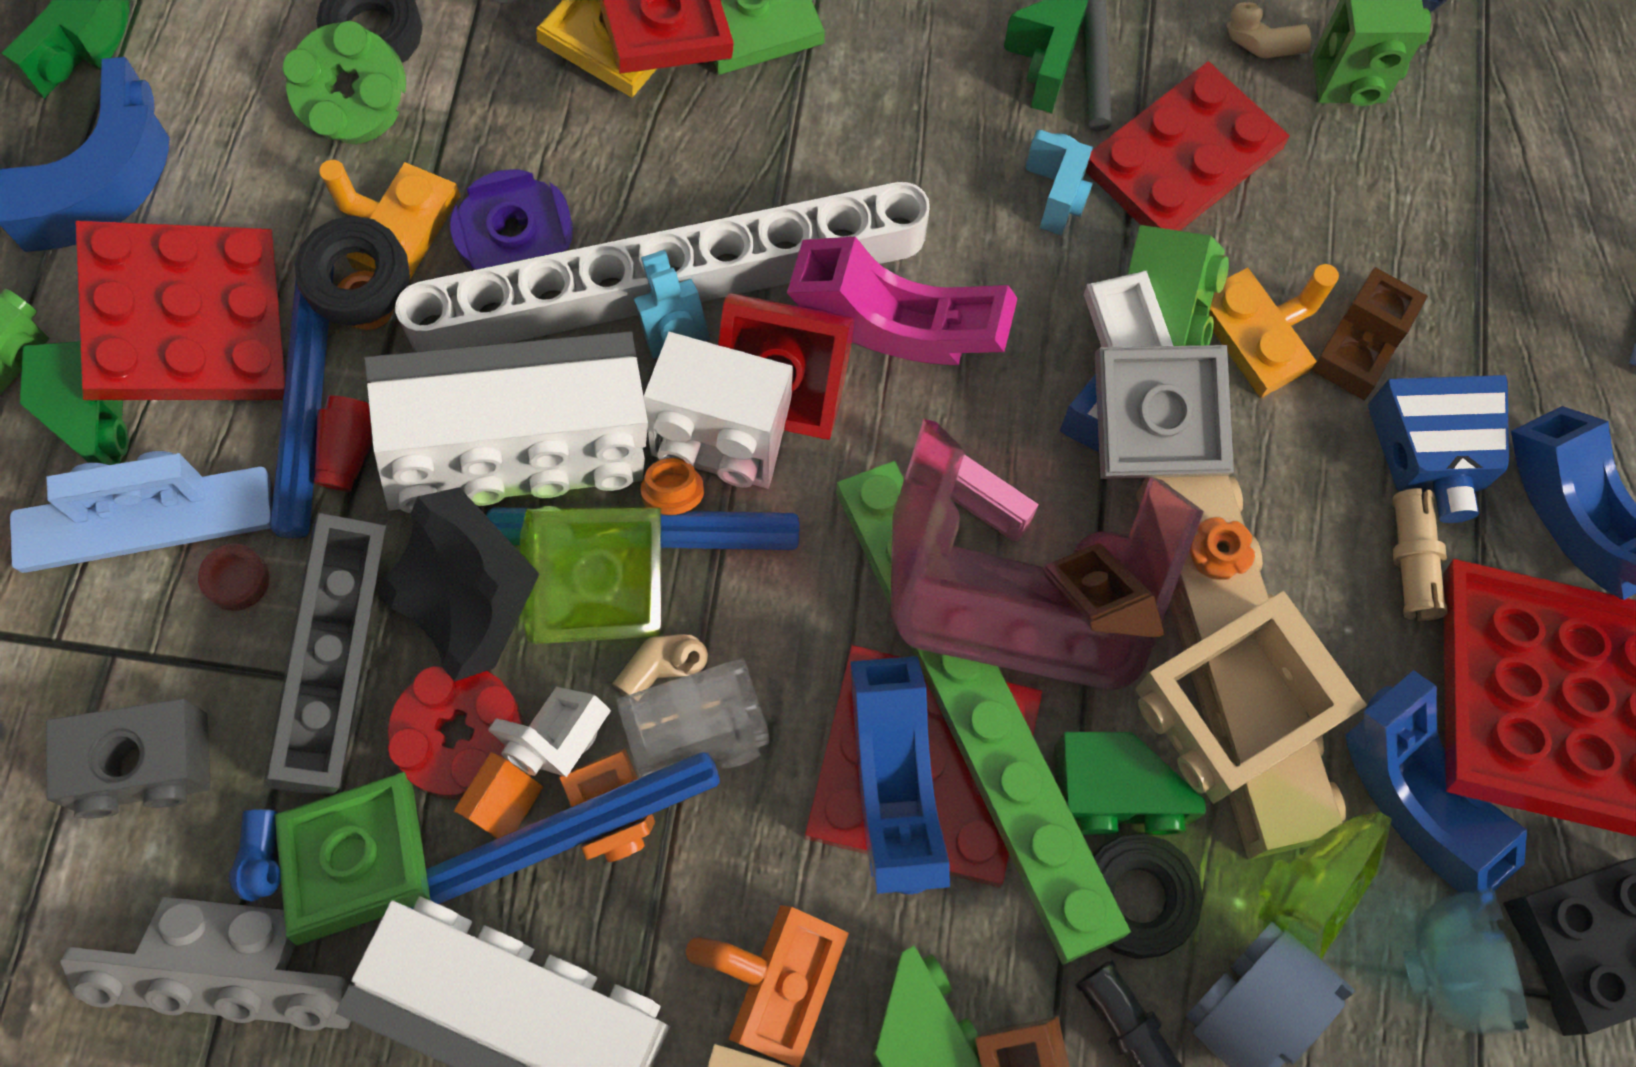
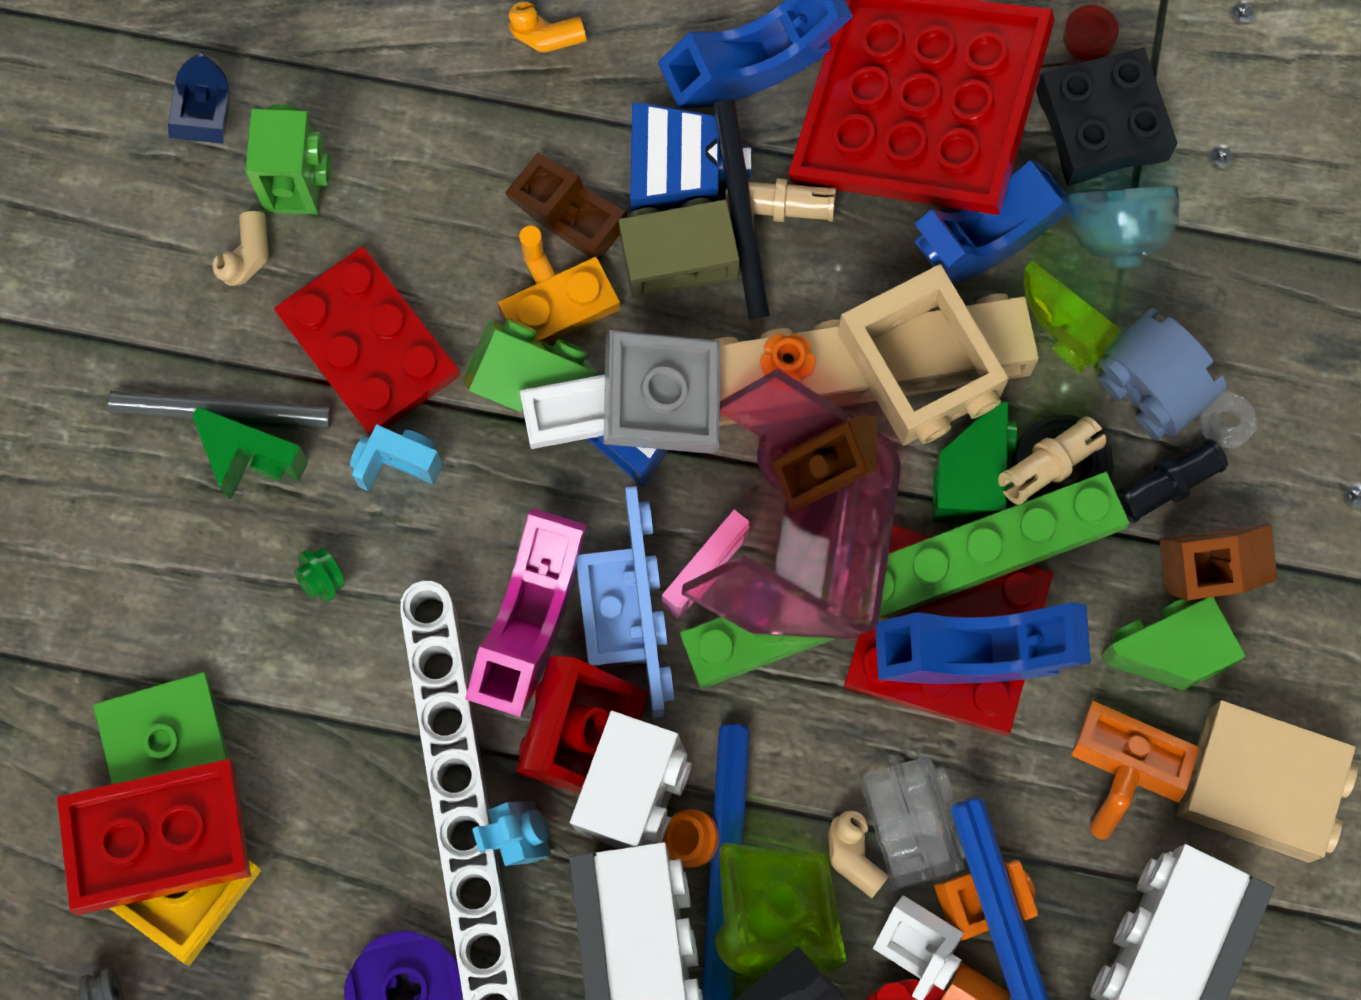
camera: 85 degrees left, 5 degrees up
none -> green plate [294,548,345,603]
none -> light orange arm [508,1,587,53]
none -> light blue bracket [577,486,674,718]
none -> olive brick [618,198,739,299]
none -> black bar [713,99,770,320]
none -> tan pin [998,416,1106,505]

